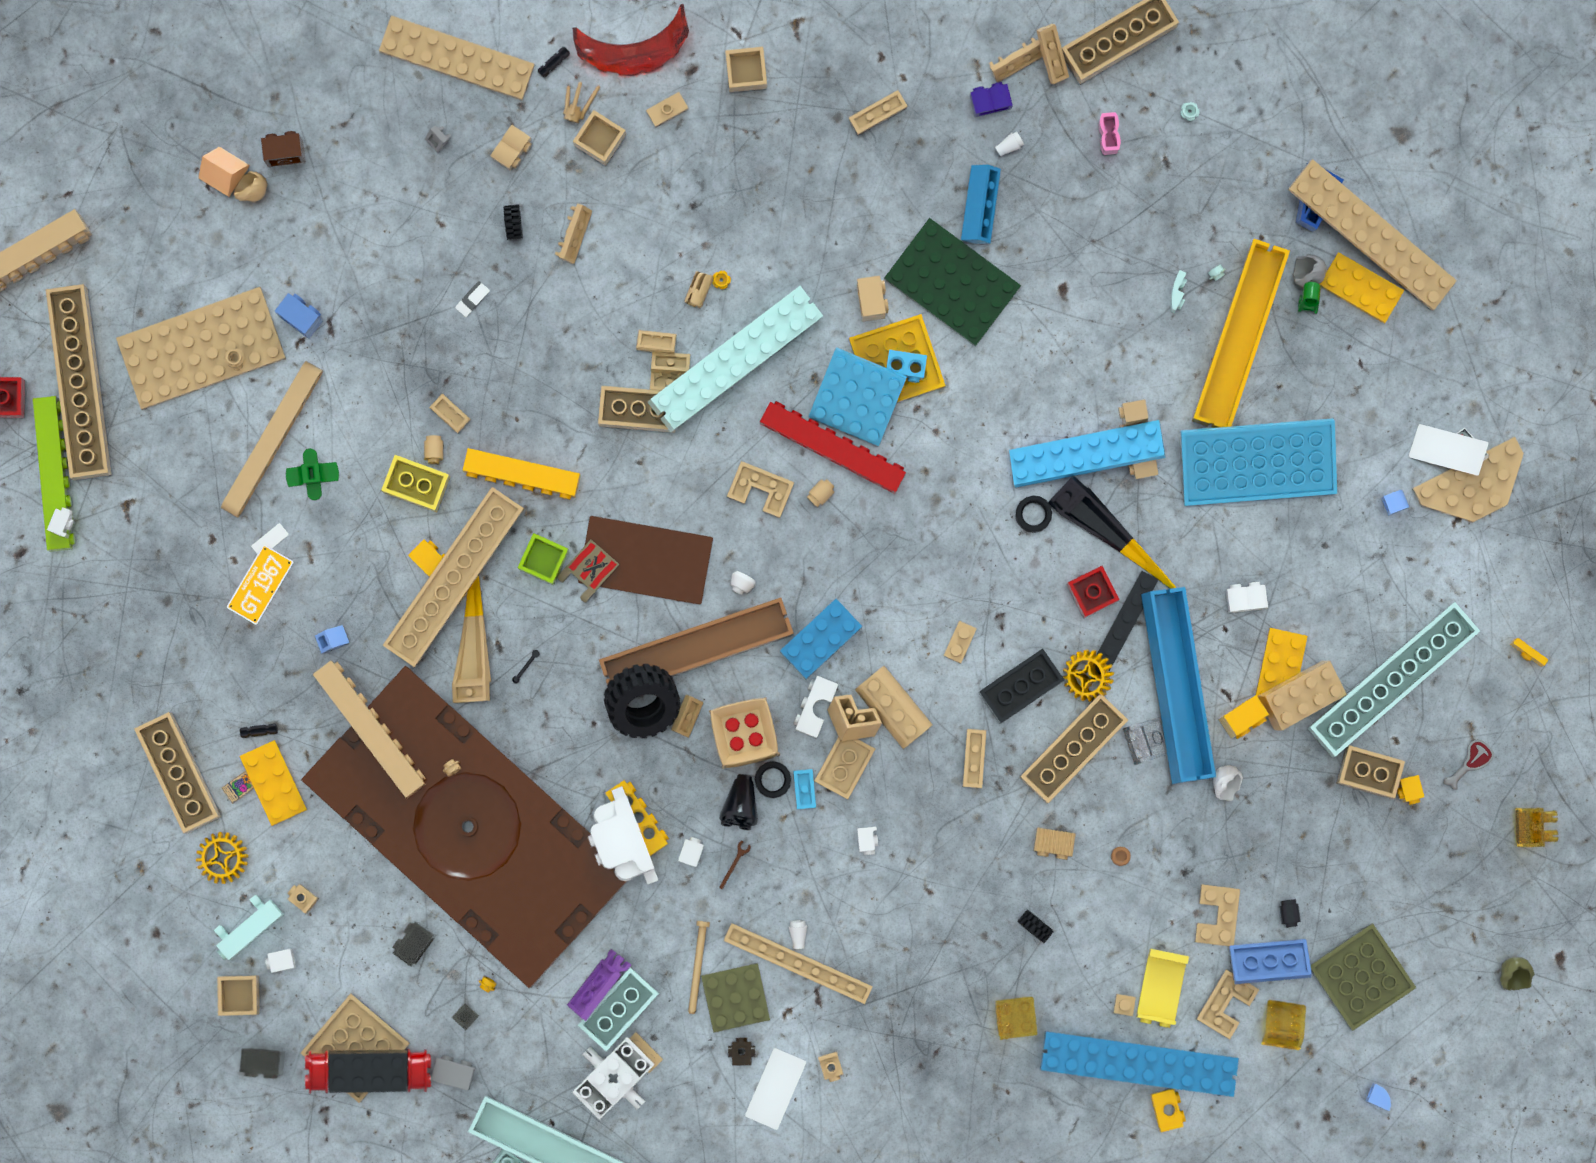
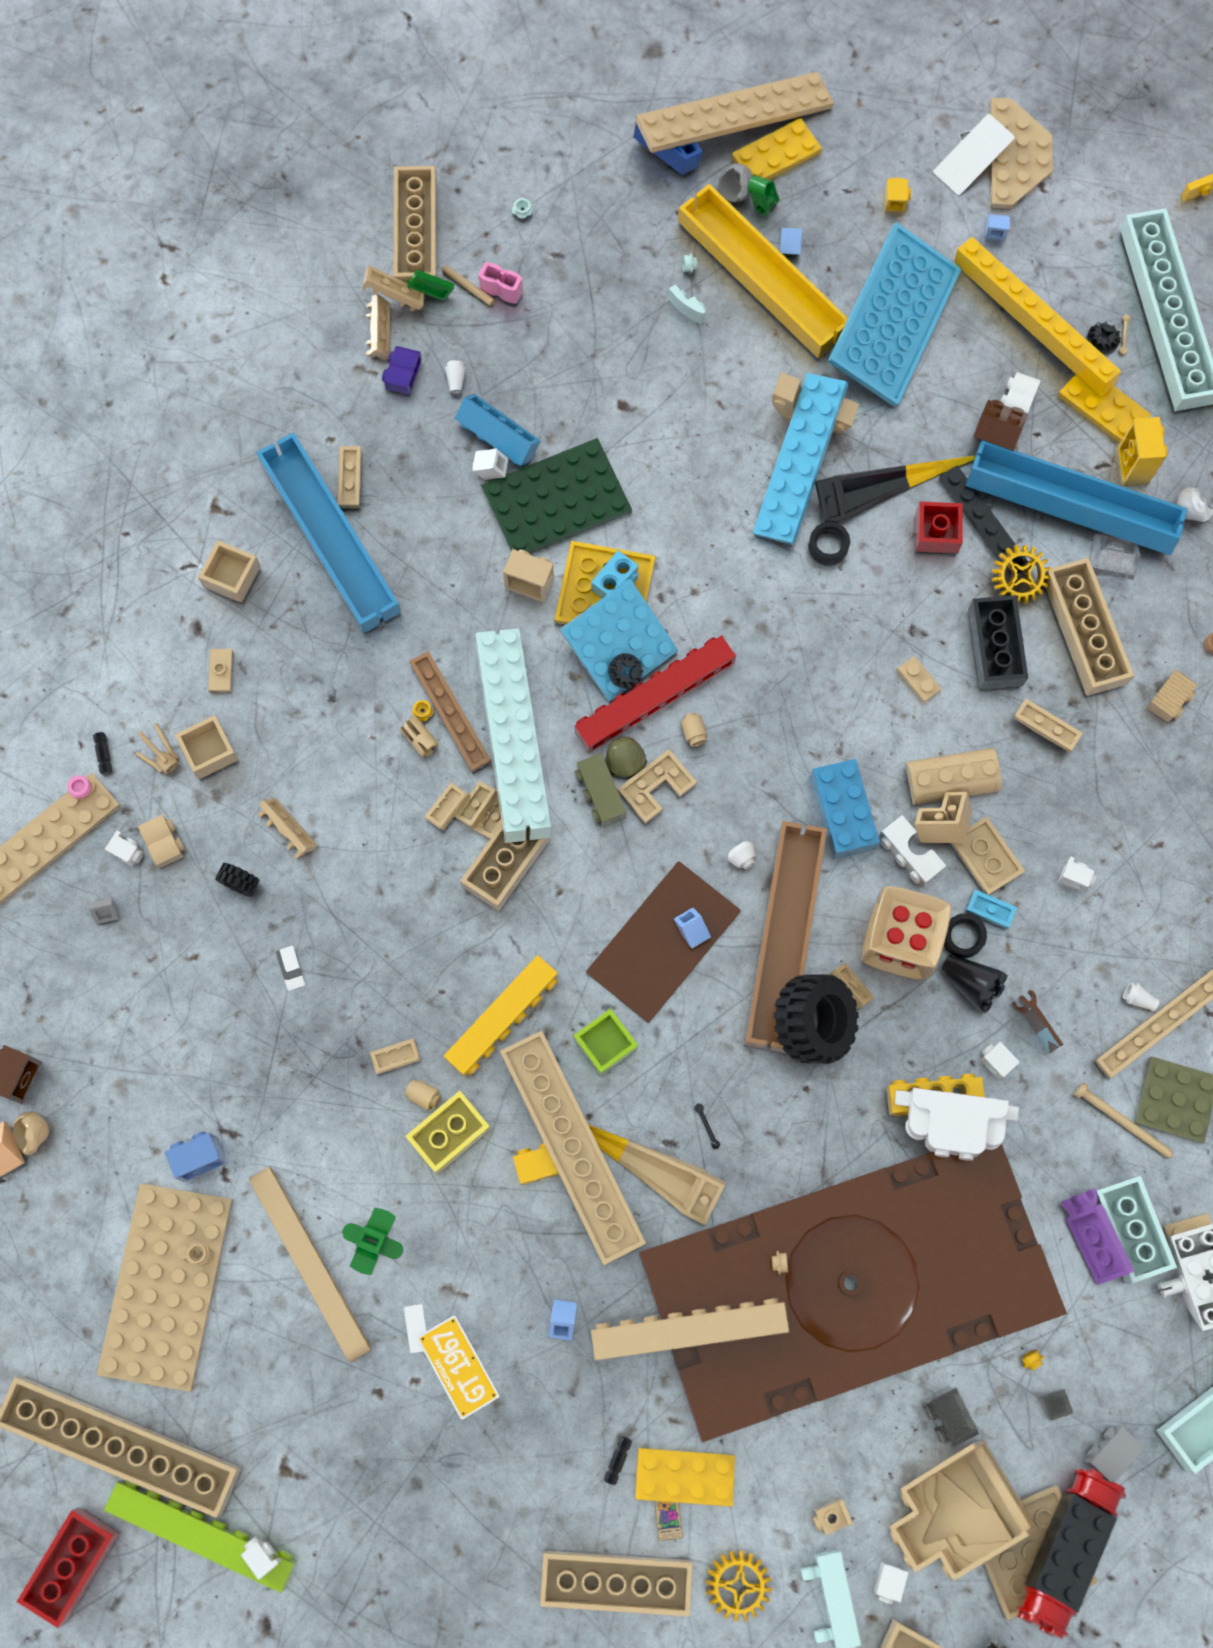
camera: 60 degrees left, 10 degrees down
flag [557,539,620,603] -> none
clear red windscreen [573,4,689,76] -> none
tan brick [1258,661,1347,731] -> none
none -> bright pink tile [67,775,92,799]
none -> white brick [105,831,144,868]
none -> dark azure piece [256,432,401,634]
none -> green tile [407,270,454,301]
none -> medium nougat plate [409,651,491,773]
none -> tan bar [442,265,495,306]
none -> white brick [472,449,509,480]
none -> olive brick [574,753,627,828]
none -> olive hair [605,737,648,778]
none -> black gear [608,653,644,689]
none -> light blue brick [674,908,711,948]
none -> light blue brick [779,228,802,254]
none -> yellow brick [885,177,912,212]
none -> tan panel [889,1440,1038,1581]
none -> yellow brick [954,237,1121,396]
none -> reddish brown brick [973,400,1028,451]
none -> black gear [1087,321,1121,353]
none -> tan hinge [1118,314,1131,355]

